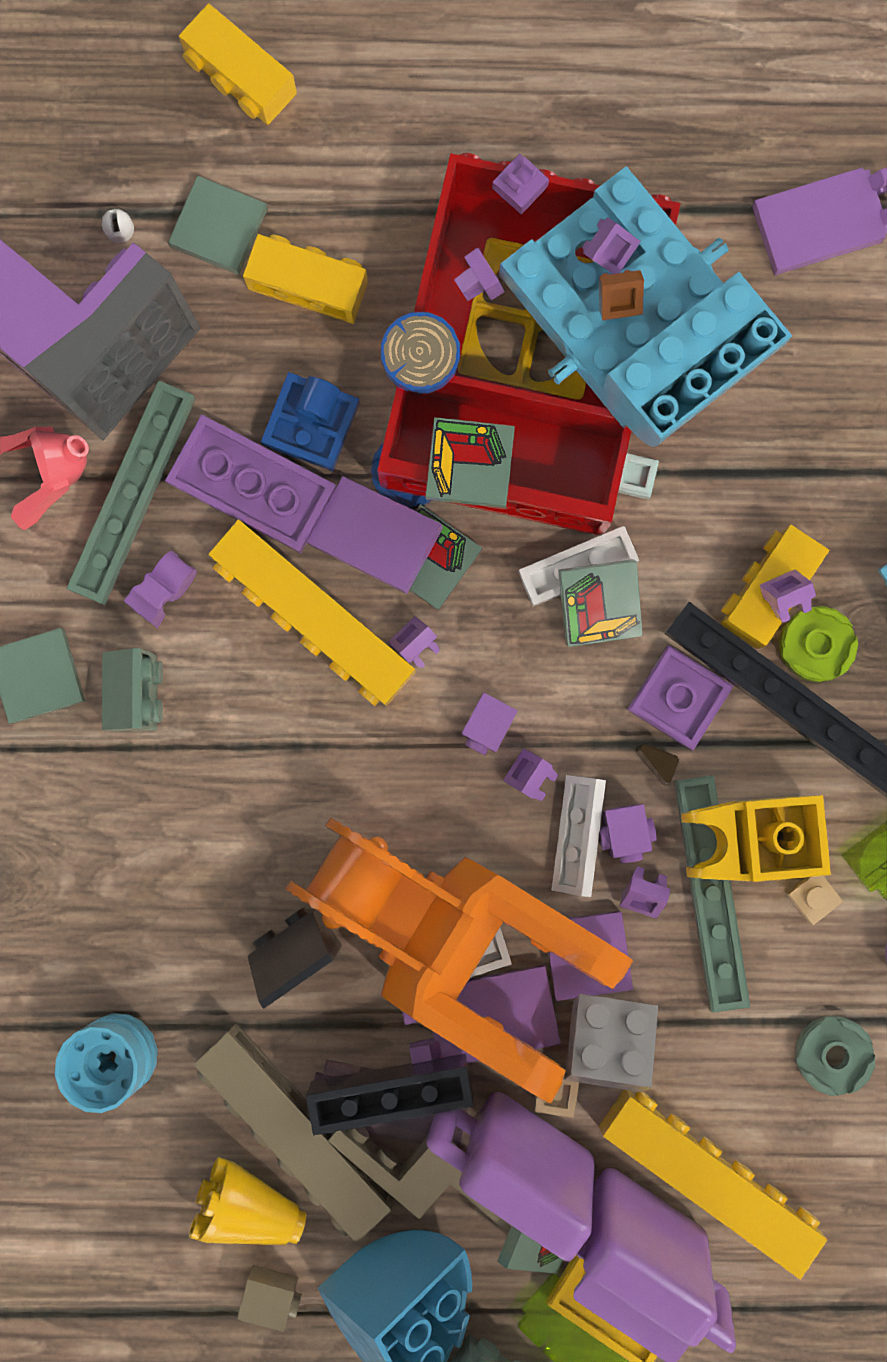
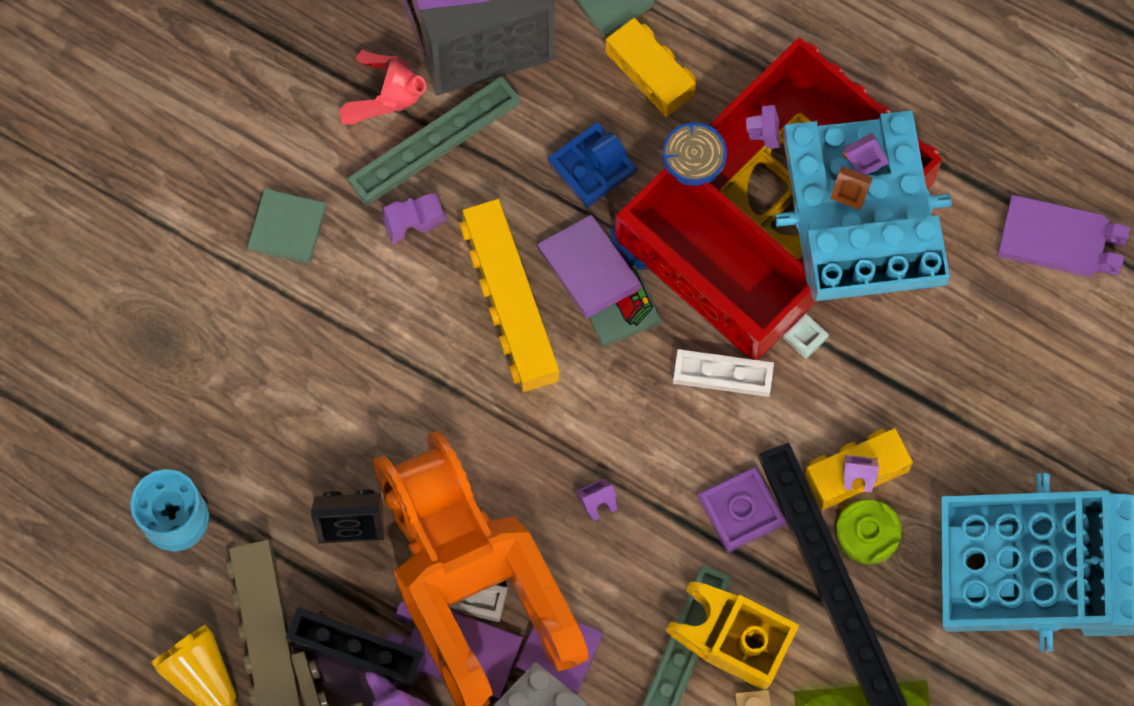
camera: 30 degrees right, 15 degrees down
sand green slope [102,648,163,732] -> none
medium lavender plate [165,414,336,554] -> none
medium lavender tile [388,616,439,668] -> none
tile [426,418,515,508] -> none
medium lavender brick [461,692,518,756] -> none
medium lavender tile [492,153,549,214] -> none
white plate [551,775,606,897] -> none
tile [558,559,643,647] -> none
medium lavender brick [599,804,656,863] -> none
medium lavender tile [620,866,670,918] -> none
dark brown slope [636,744,679,786] -> none

